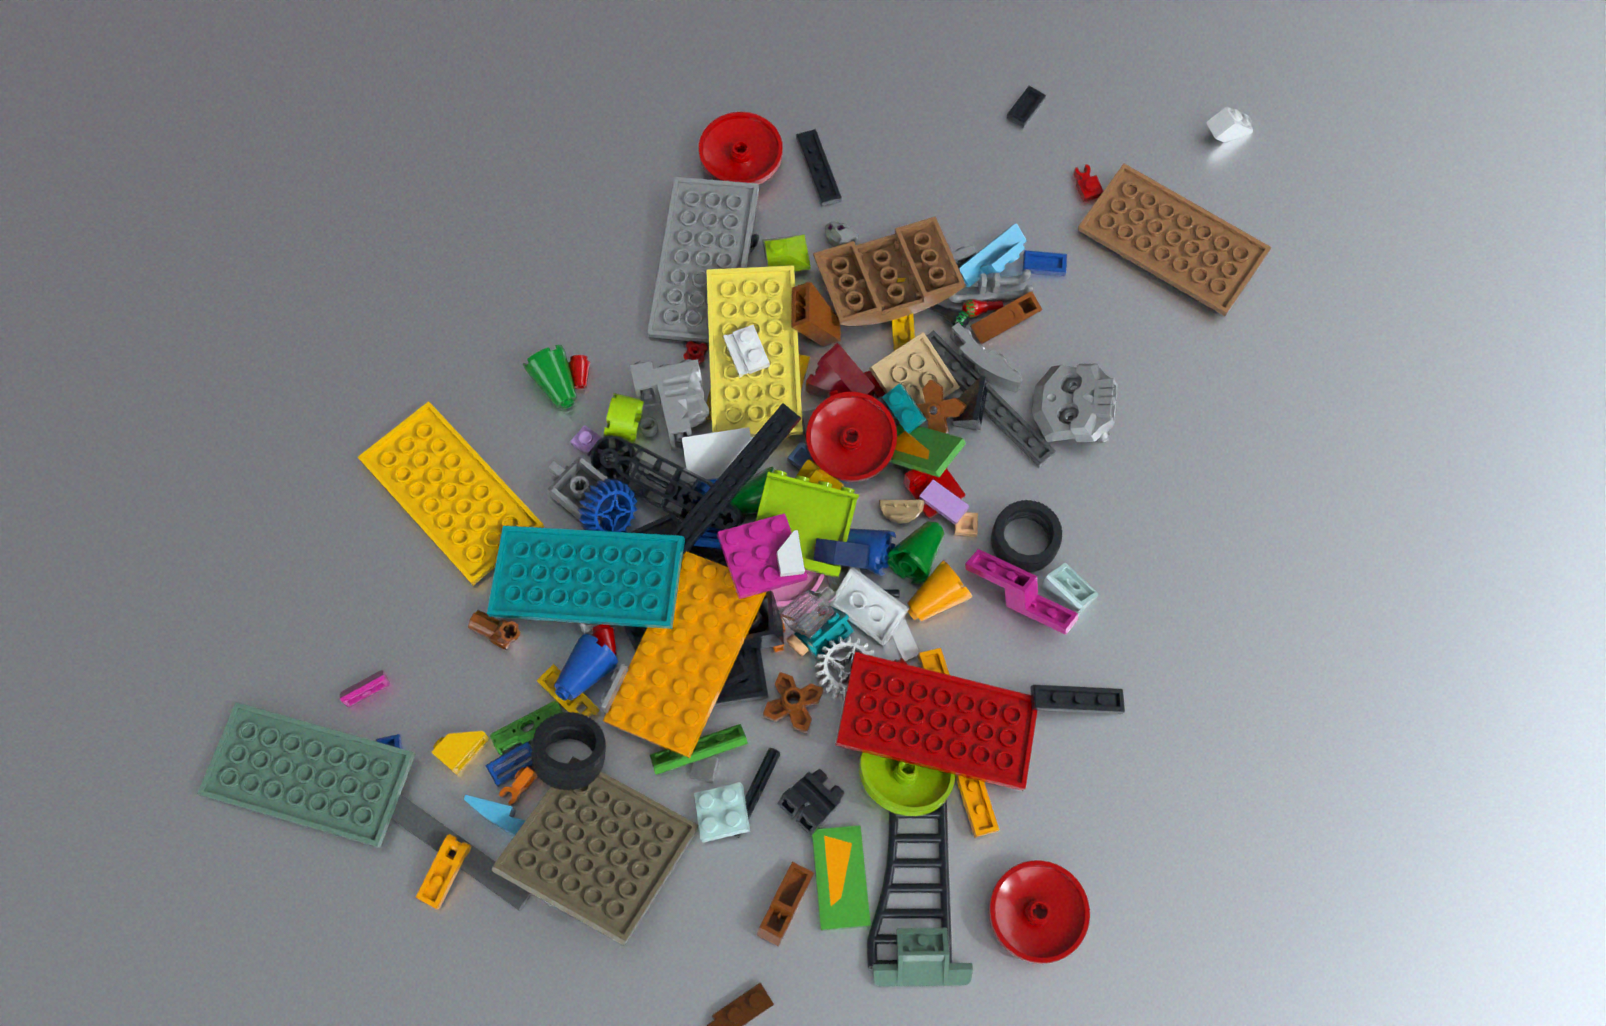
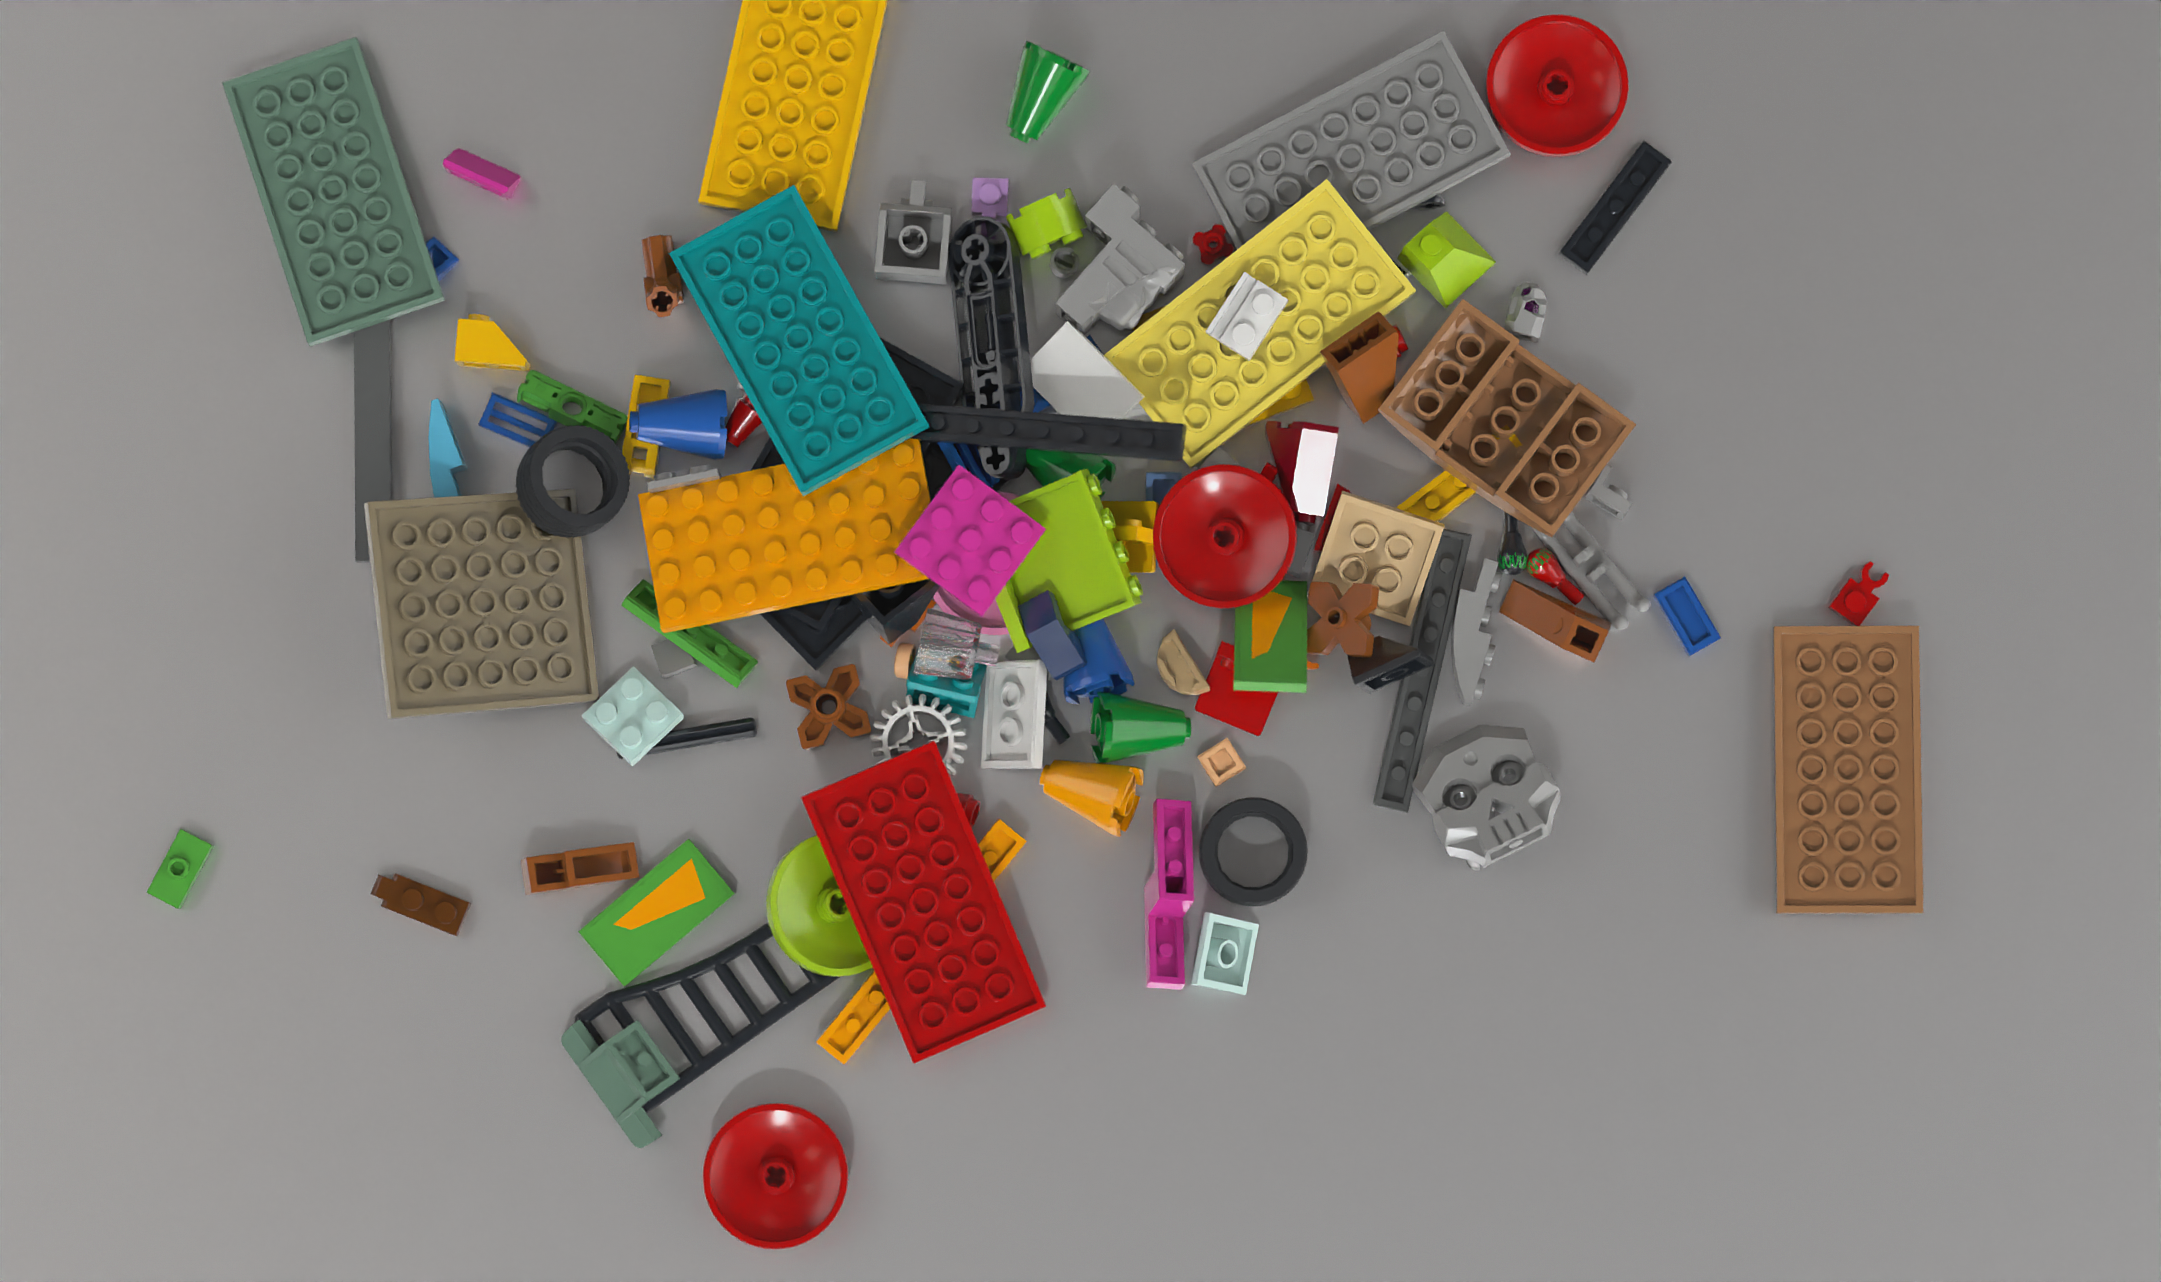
camera: 60 degrees right, 15 degrees up
light orange plate [415,834,471,909] -> none
orange plate [499,766,538,805] -> none
red cone [568,355,590,389] -> none
blue gear [578,479,638,533] -> none
white tile [777,530,805,577] -> none
black hips [777,769,845,836] -> none
teal plate [882,383,927,433] -> none
white sticker [892,618,920,661] -> none
lavender tile [919,480,970,525] -> none
medium azure bracket [958,224,1027,288] -> none
black tile [1006,86,1046,128] -> none
black tile [1030,685,1125,714] -> none
white slope [1206,107,1254,143] -> none

